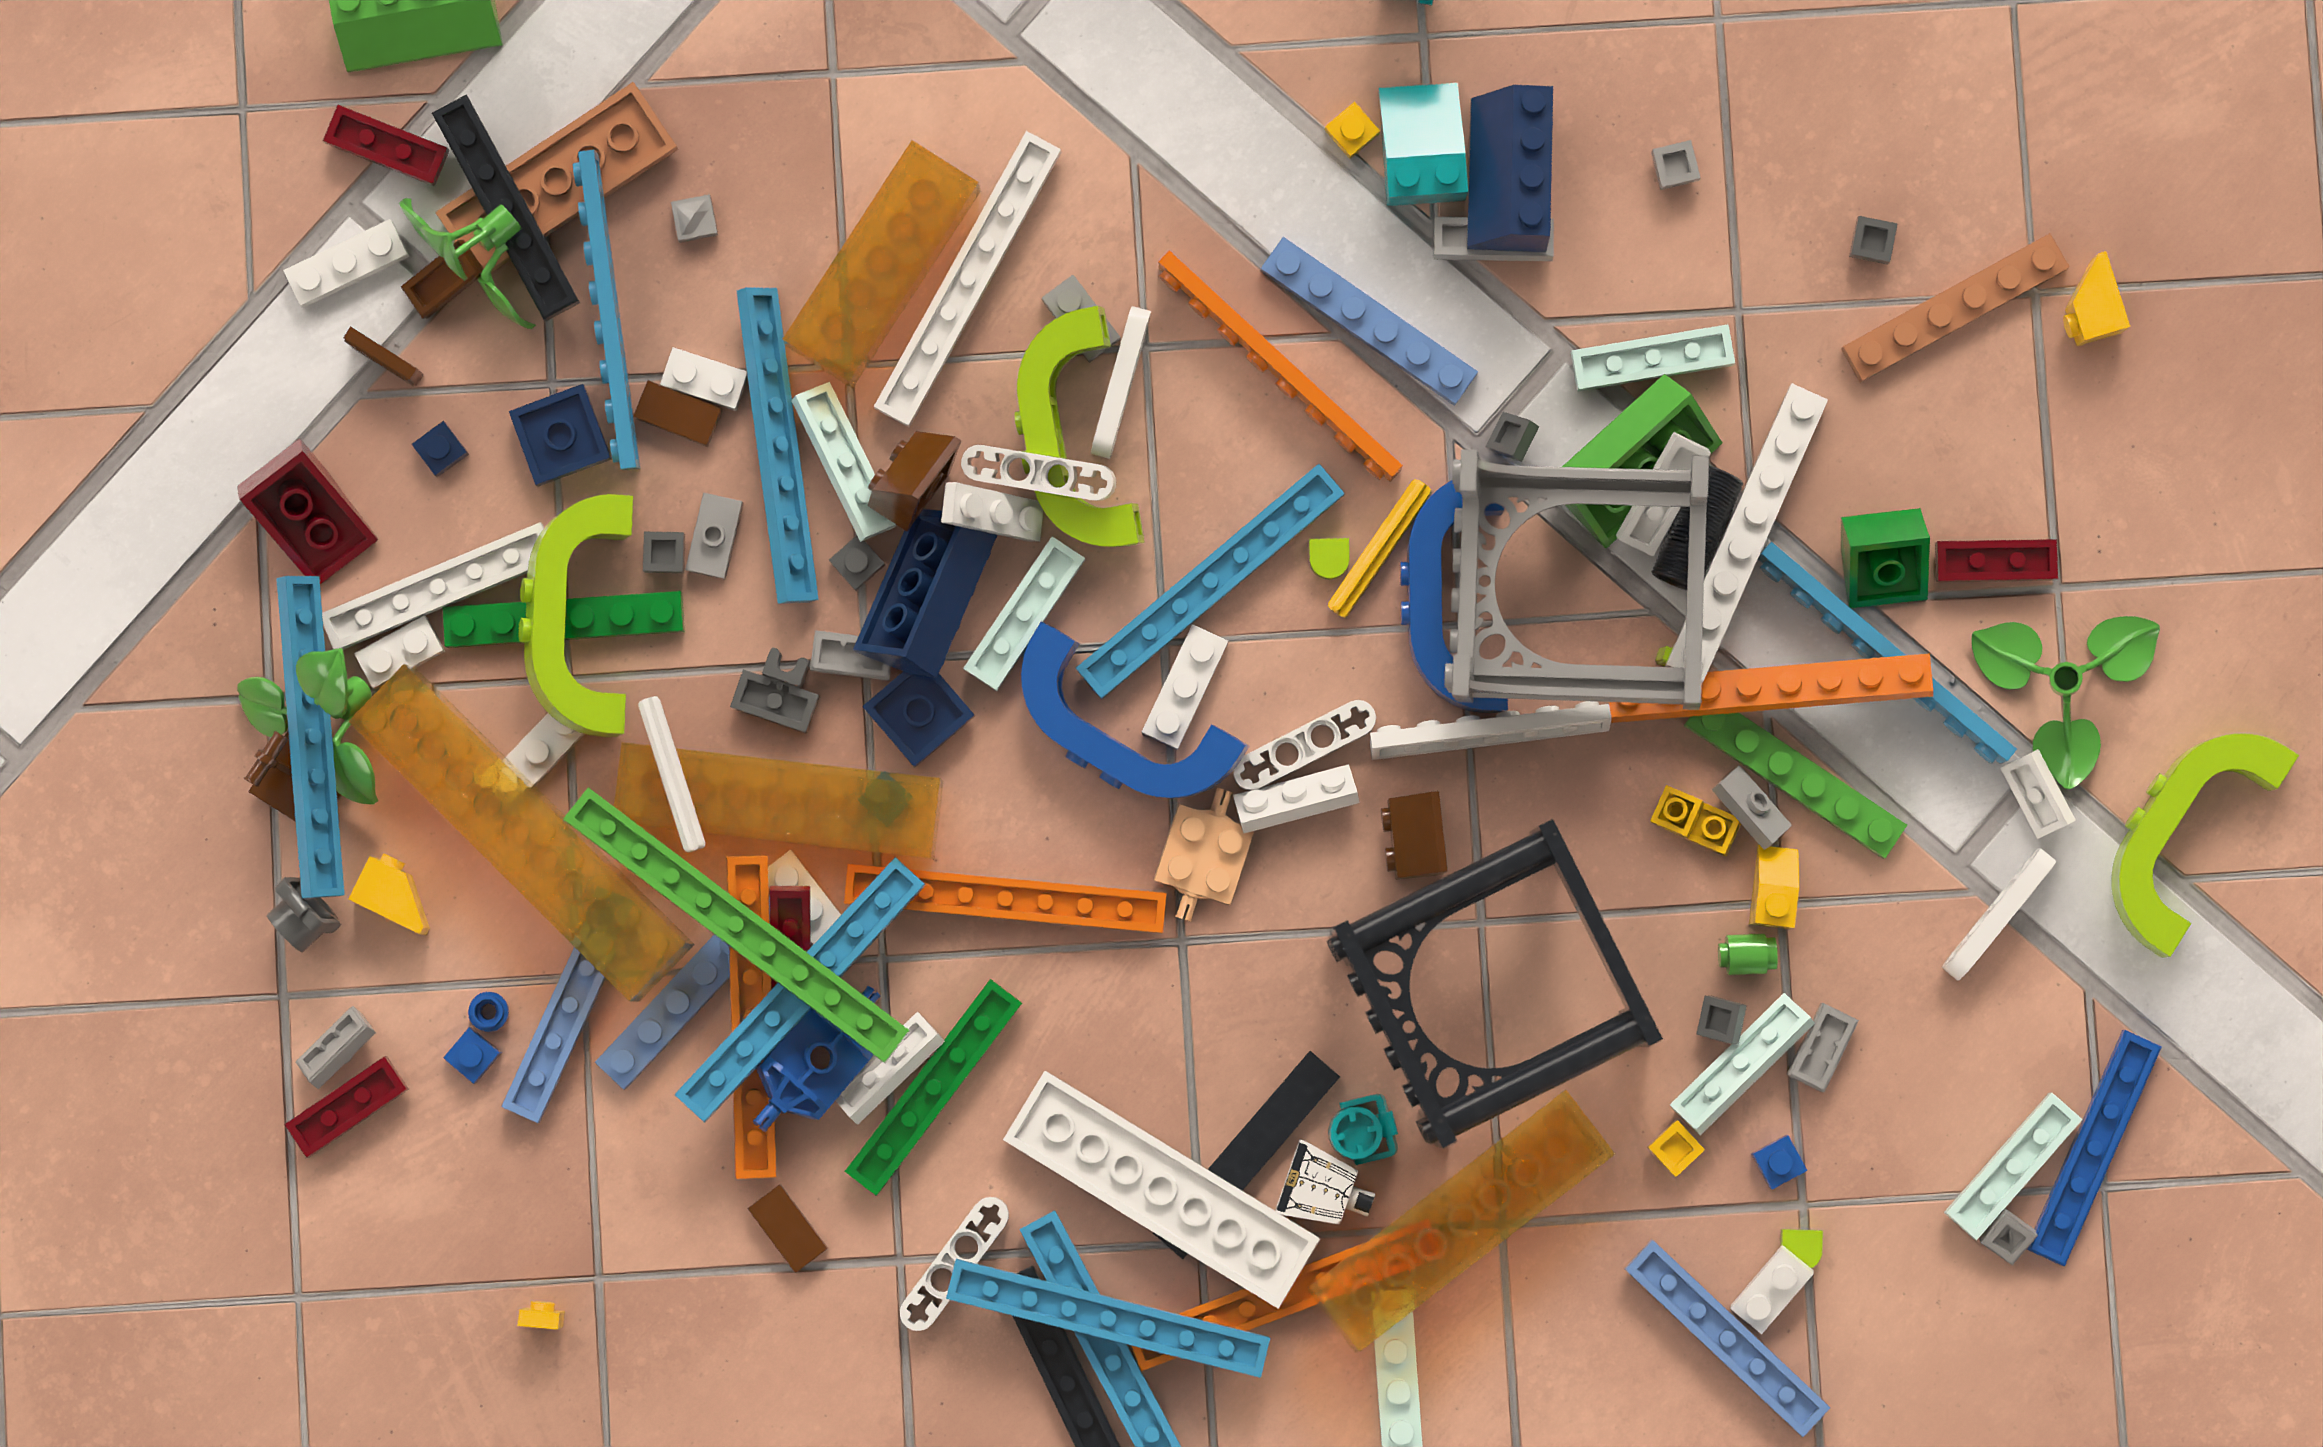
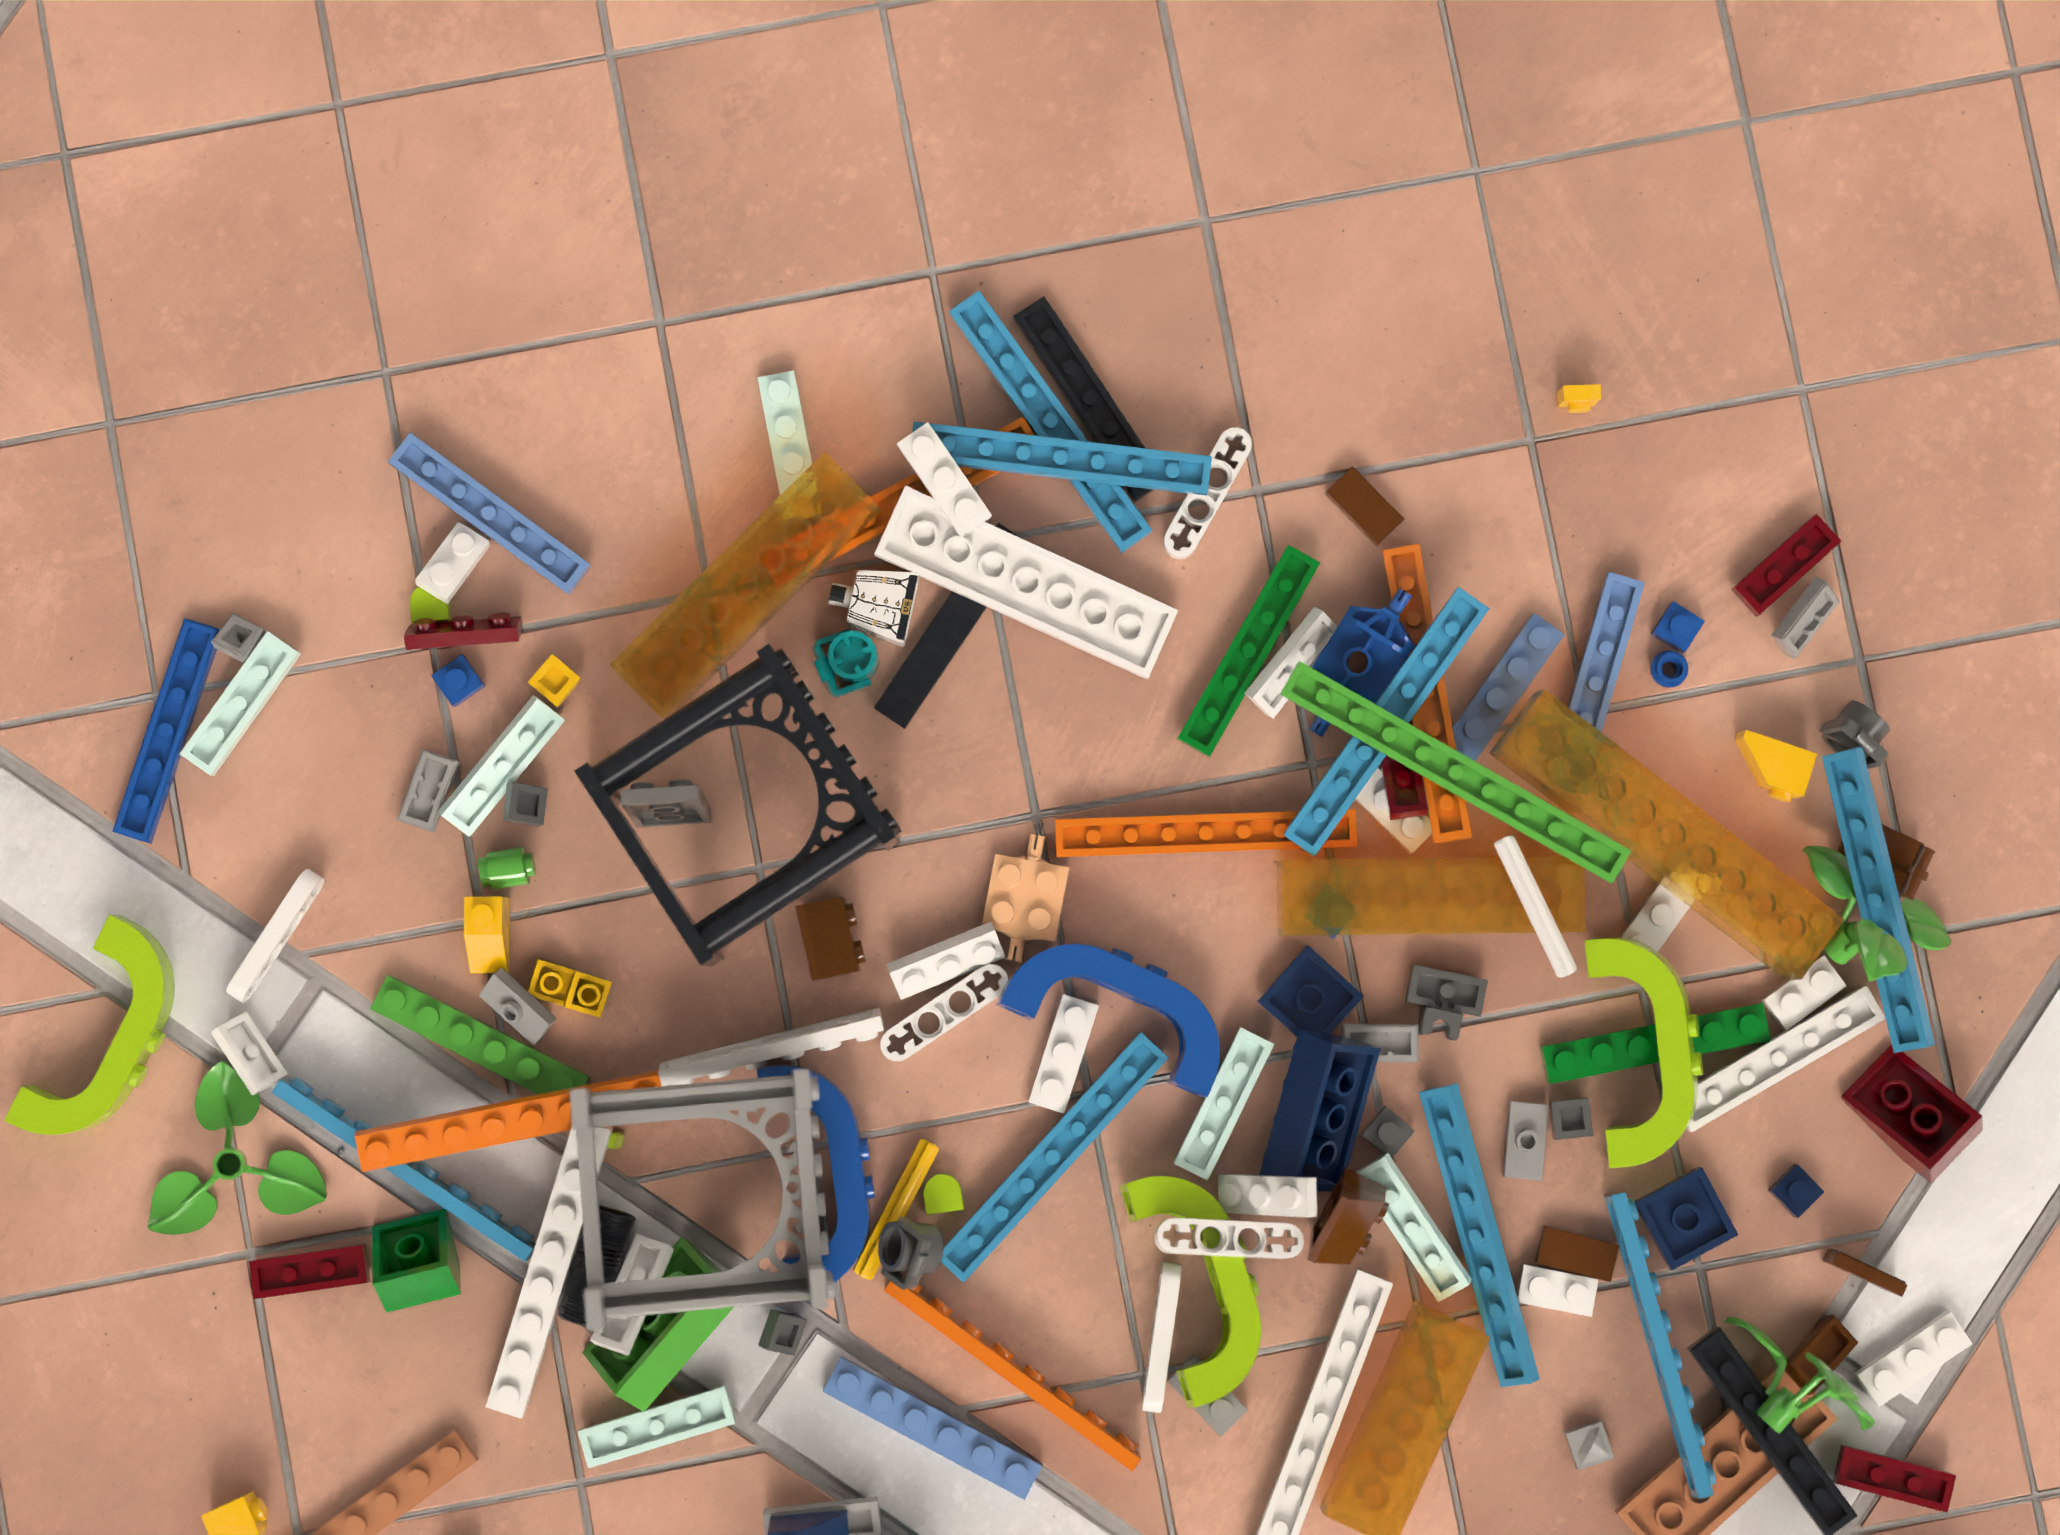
camera: 165 degrees right, 0 degrees up
none -> dark red plate [404,612,523,650]
none -> dark grey plate [620,780,712,828]
none -> dark grey piece [878,1216,943,1290]
none -> white plate [897,422,992,538]

